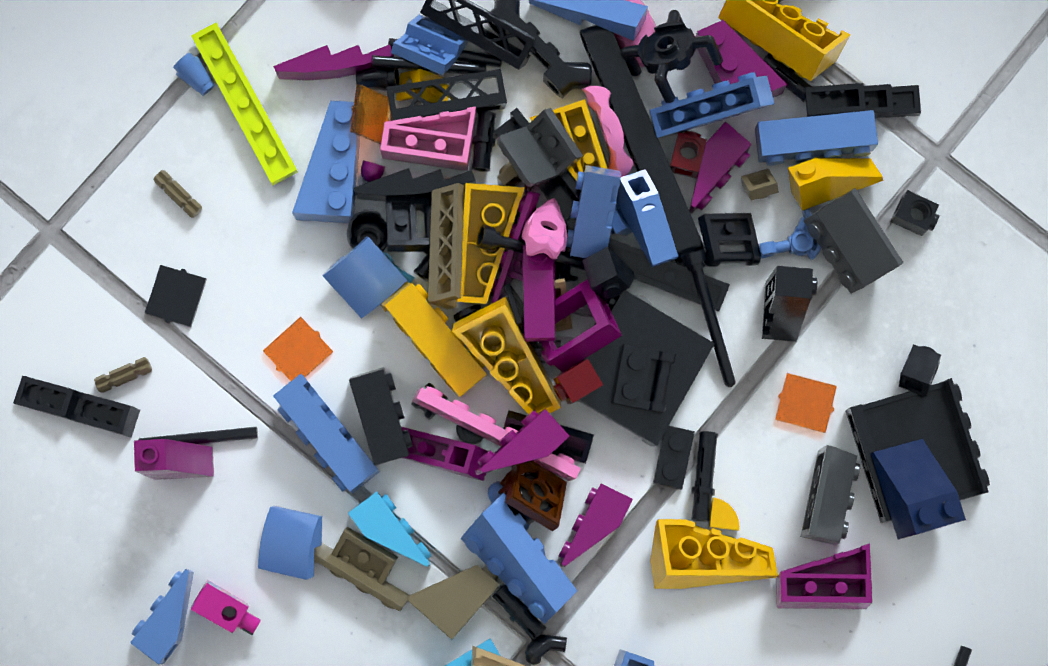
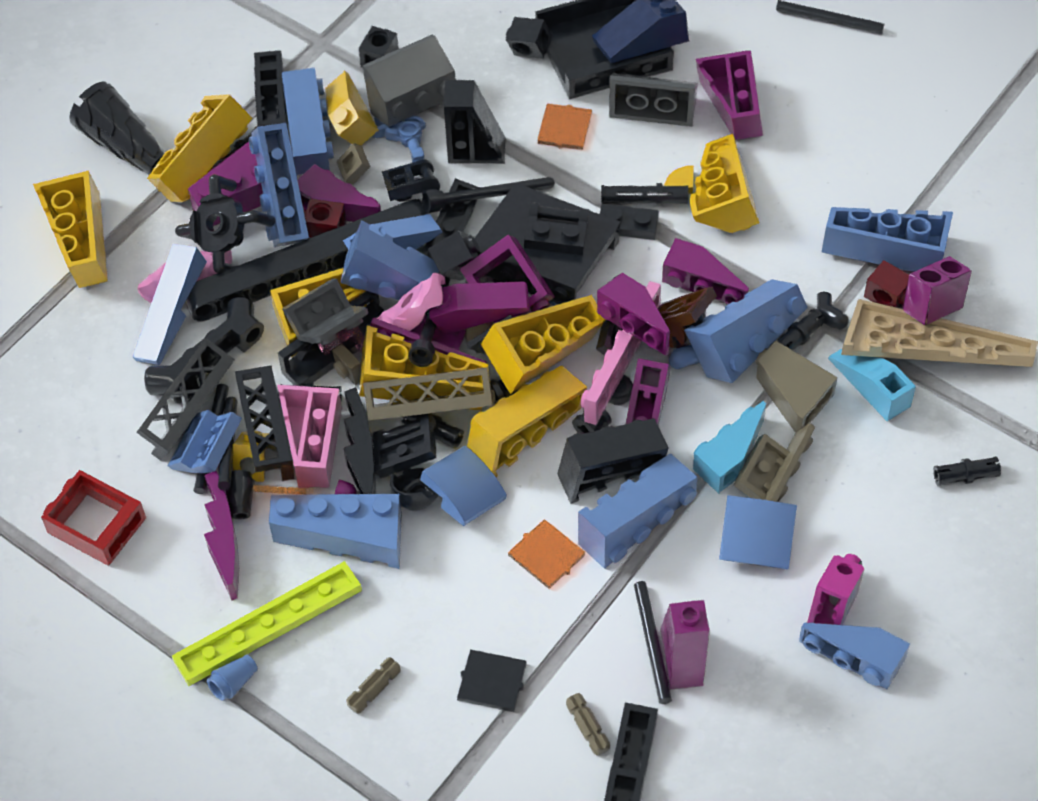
camera: 90 degrees left, 25 degrees down
dark red brick [553,359,603,404] -> none
bright pink piece [582,86,634,177] -> none

